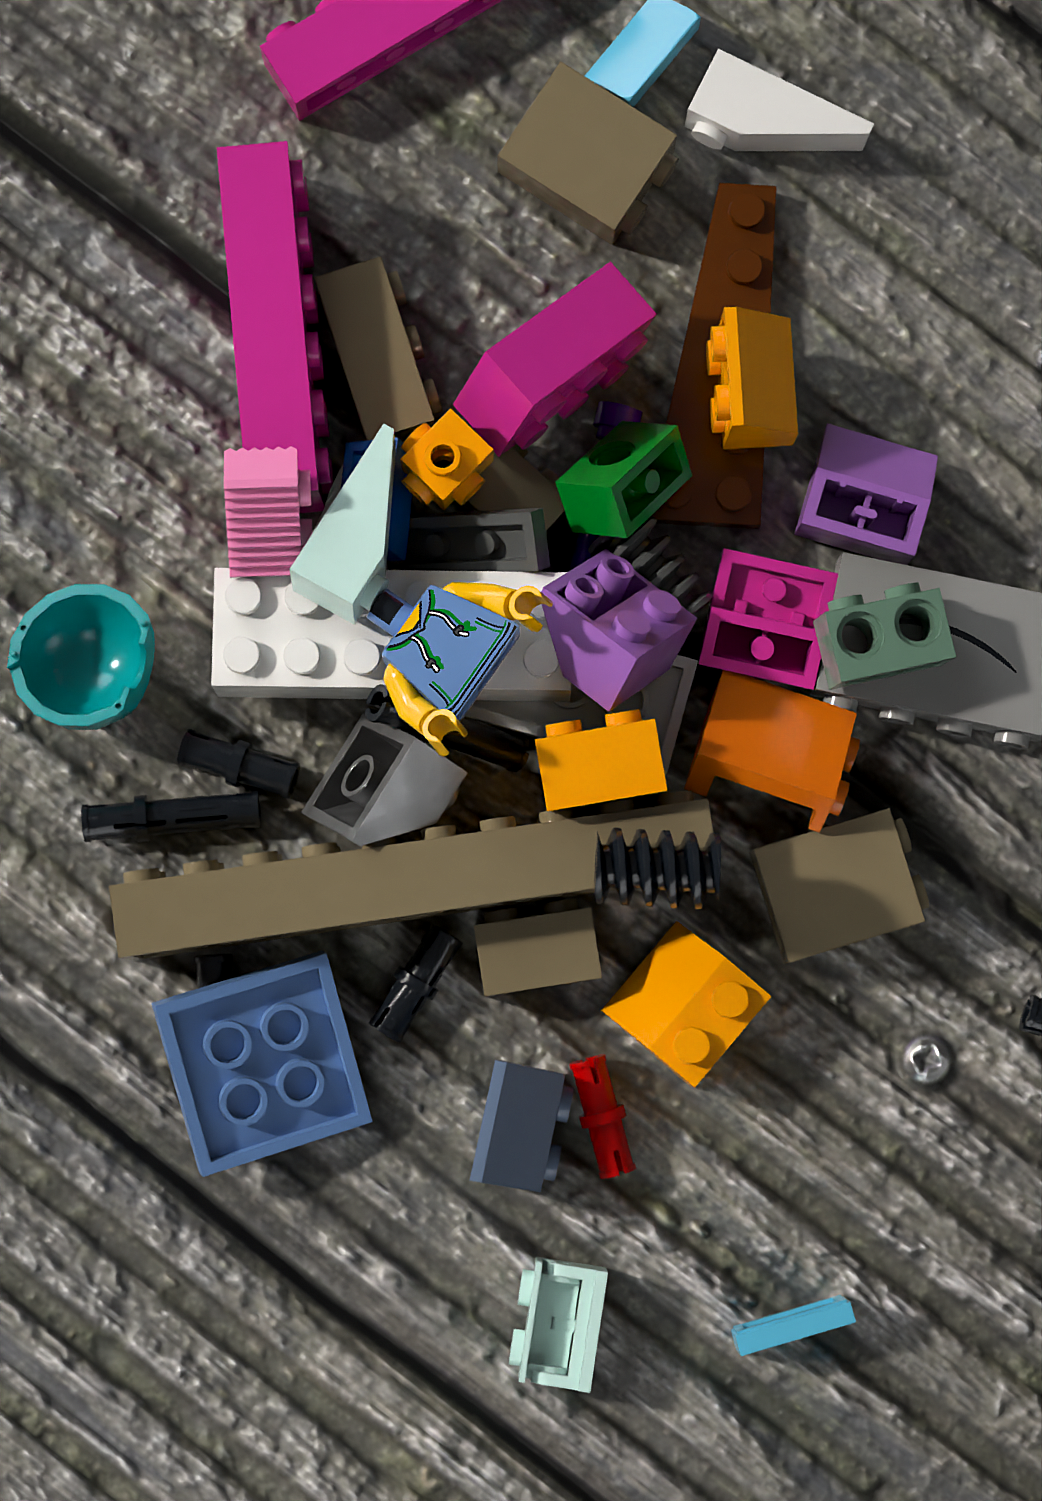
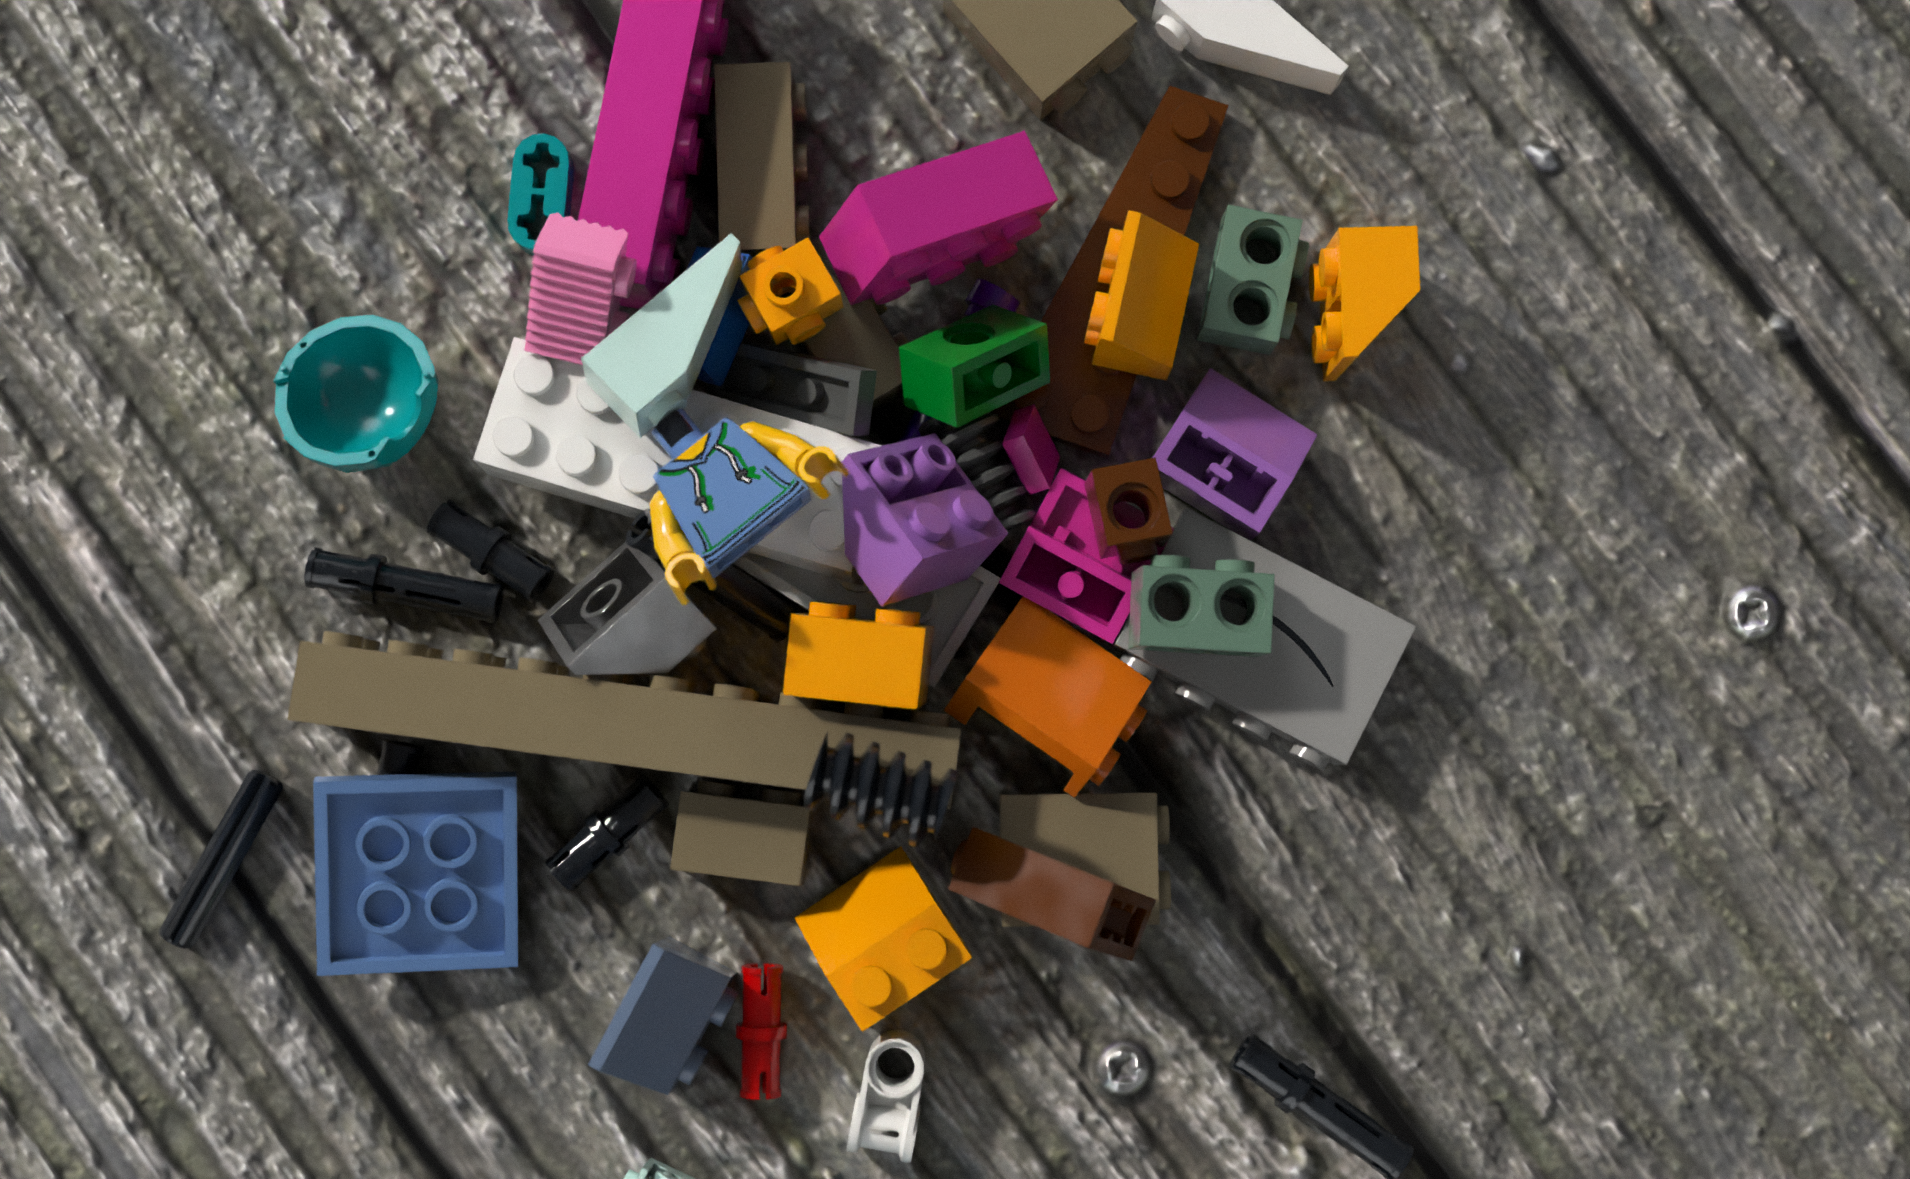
camera: 20 degrees right, 0 degrees up
none -> black axle [159,770,283,949]
none -> teal beam [507,133,574,256]
none -> white piece [846,1029,925,1163]
none -> reddish brown slope [948,827,1156,961]
none -> dark pink tile [1002,404,1060,495]
none -> reddish brown brick [1084,457,1173,564]
none -> sand green brick [1196,204,1309,355]
none -> light orange slope [1309,226,1420,381]

